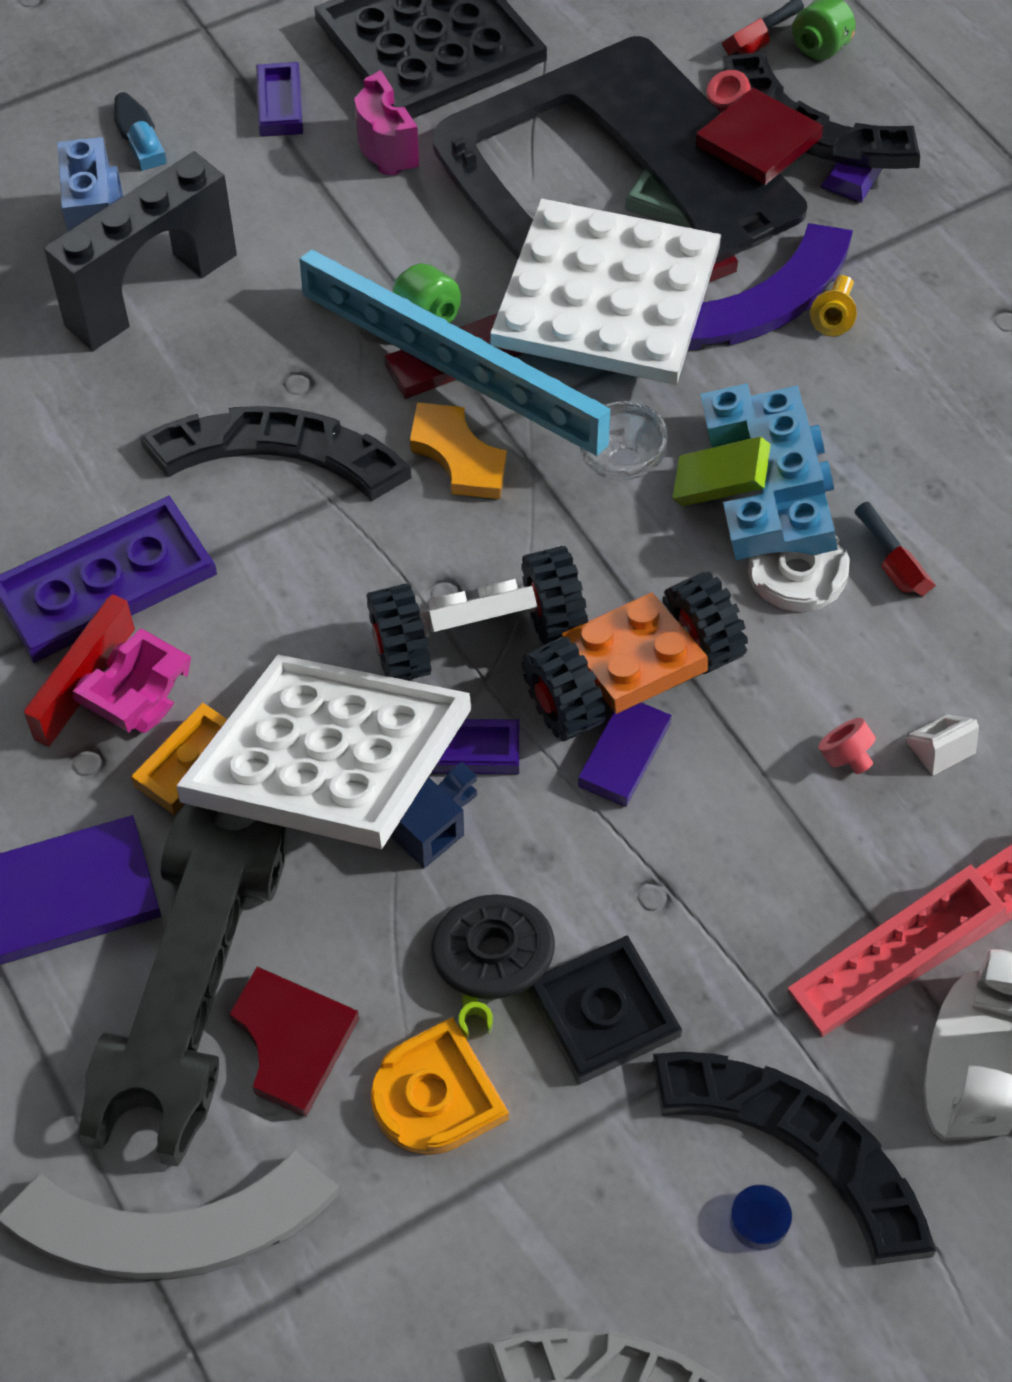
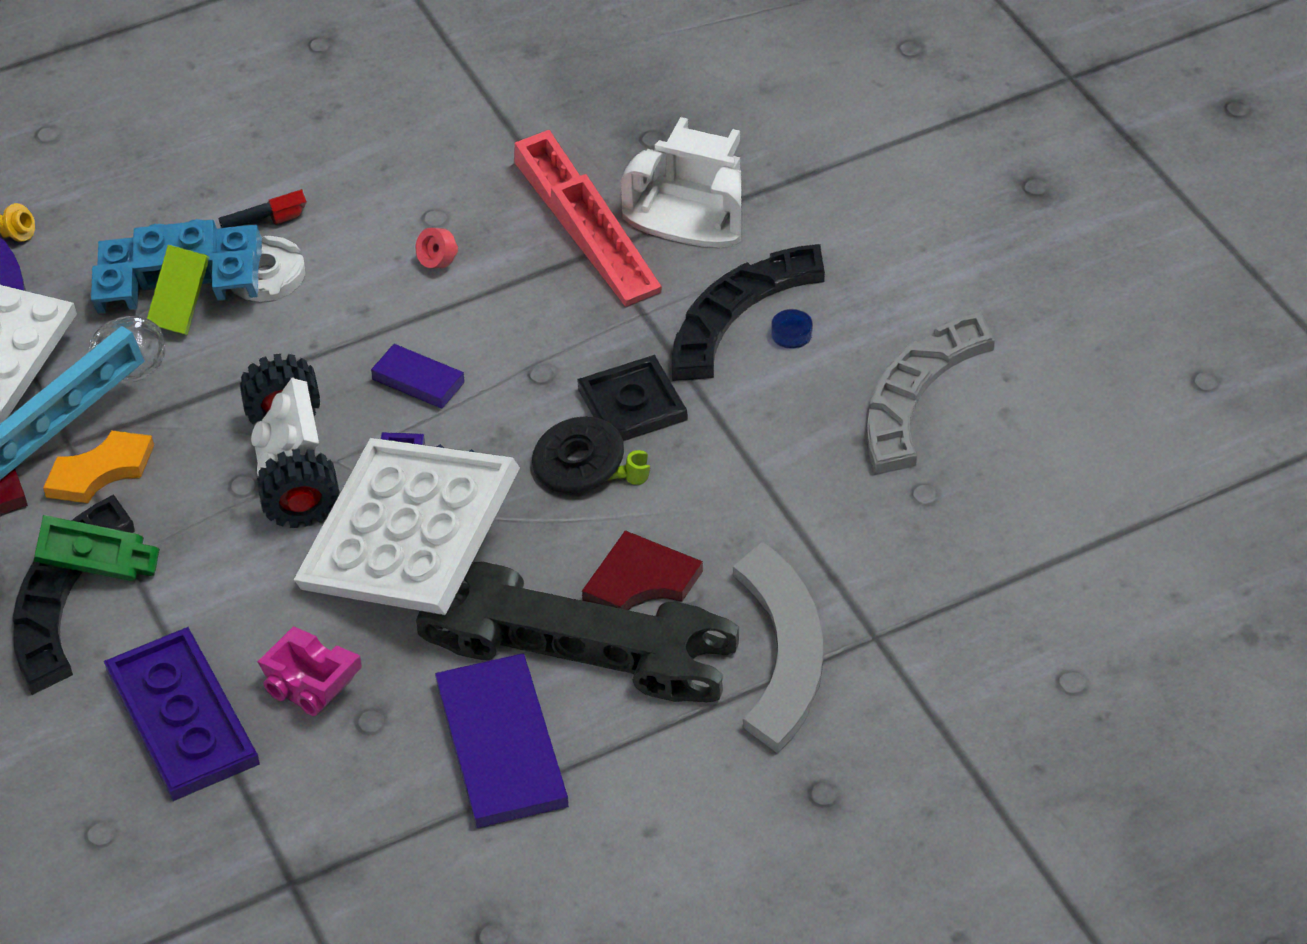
camera: 85 degrees left, 10 degrees down
red tile [24,594,135,747] -> none
light orange plate [131,703,228,815] -> none
light orange tile [371,1017,509,1155] -> none
plate [521,572,748,741] -> none
white slope [906,714,979,776] -> none
none -> green hinge [33,515,160,581]

